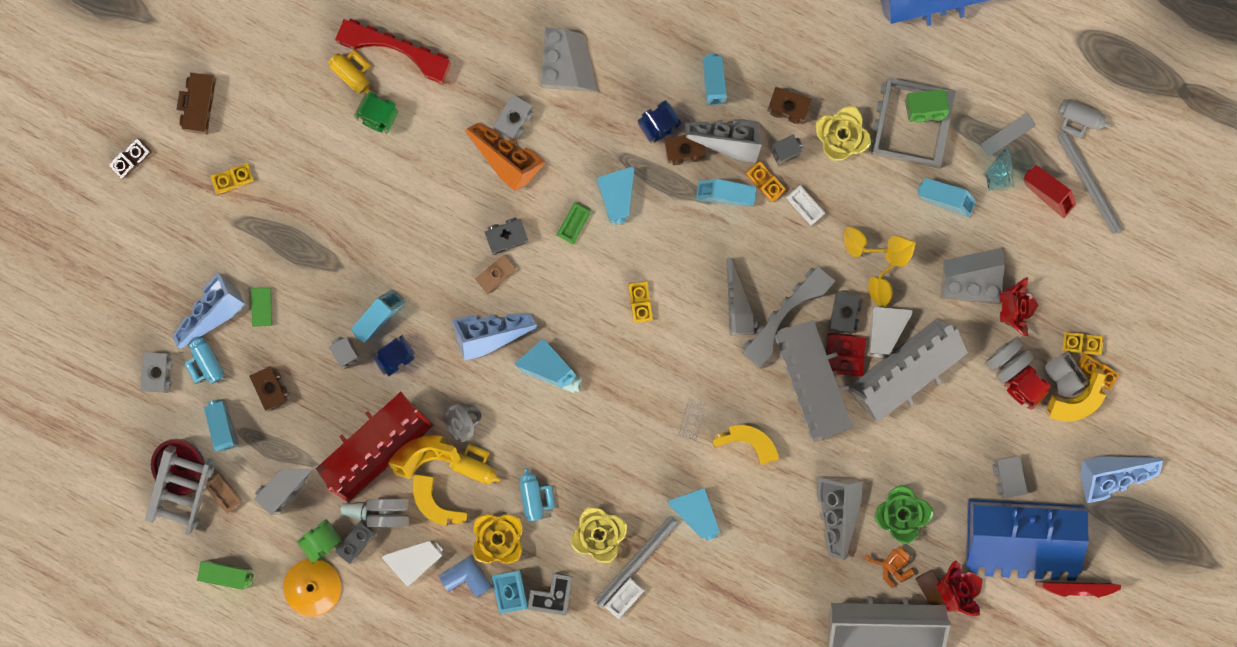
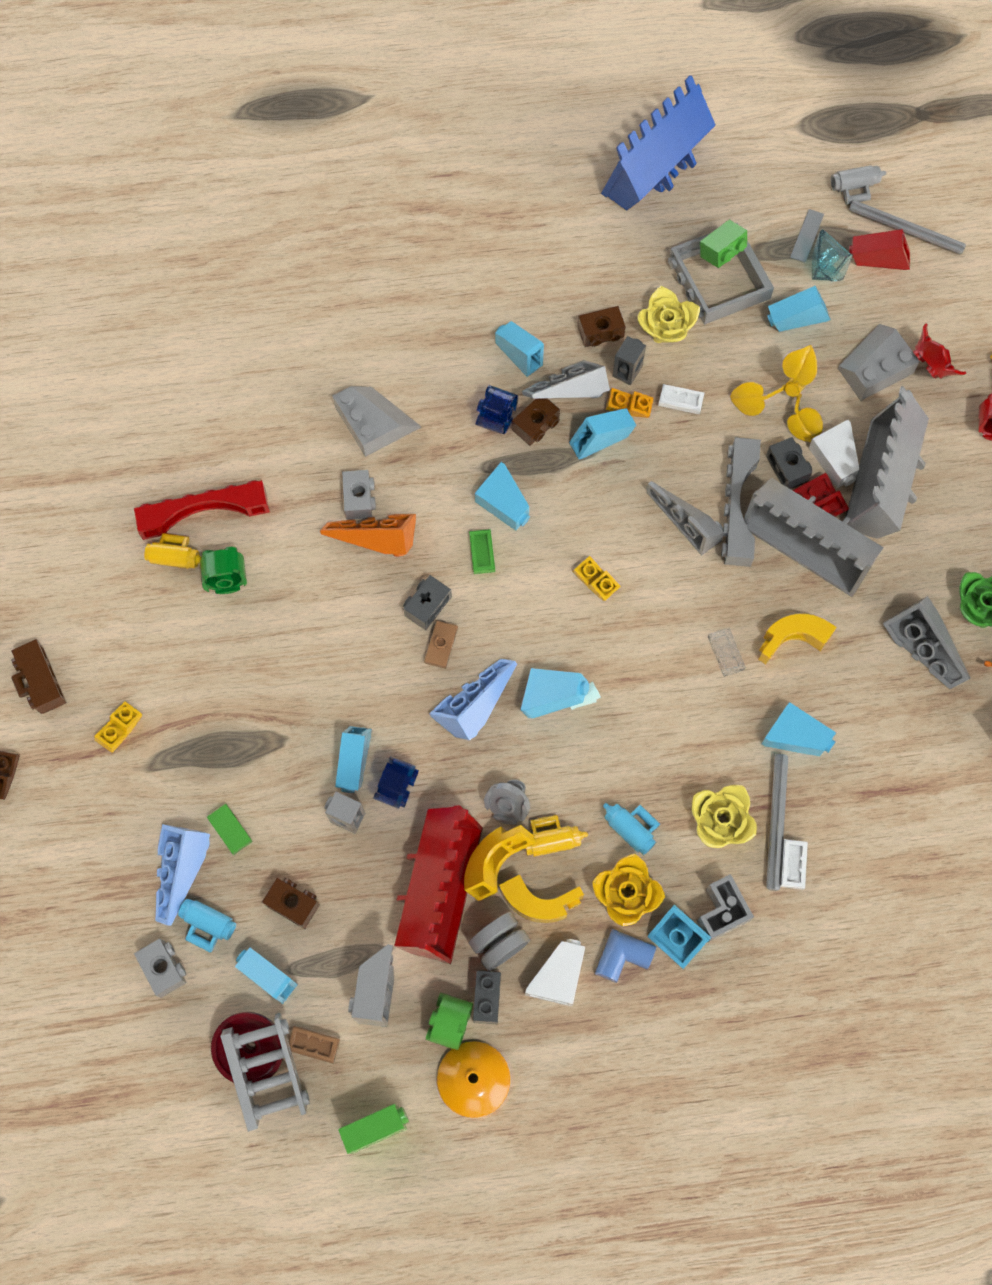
camera: 30 degrees left, 15 degrees down
light aqua cone [341,503,370,522] -> none
light grey wheel [985,336,1035,384] -> none

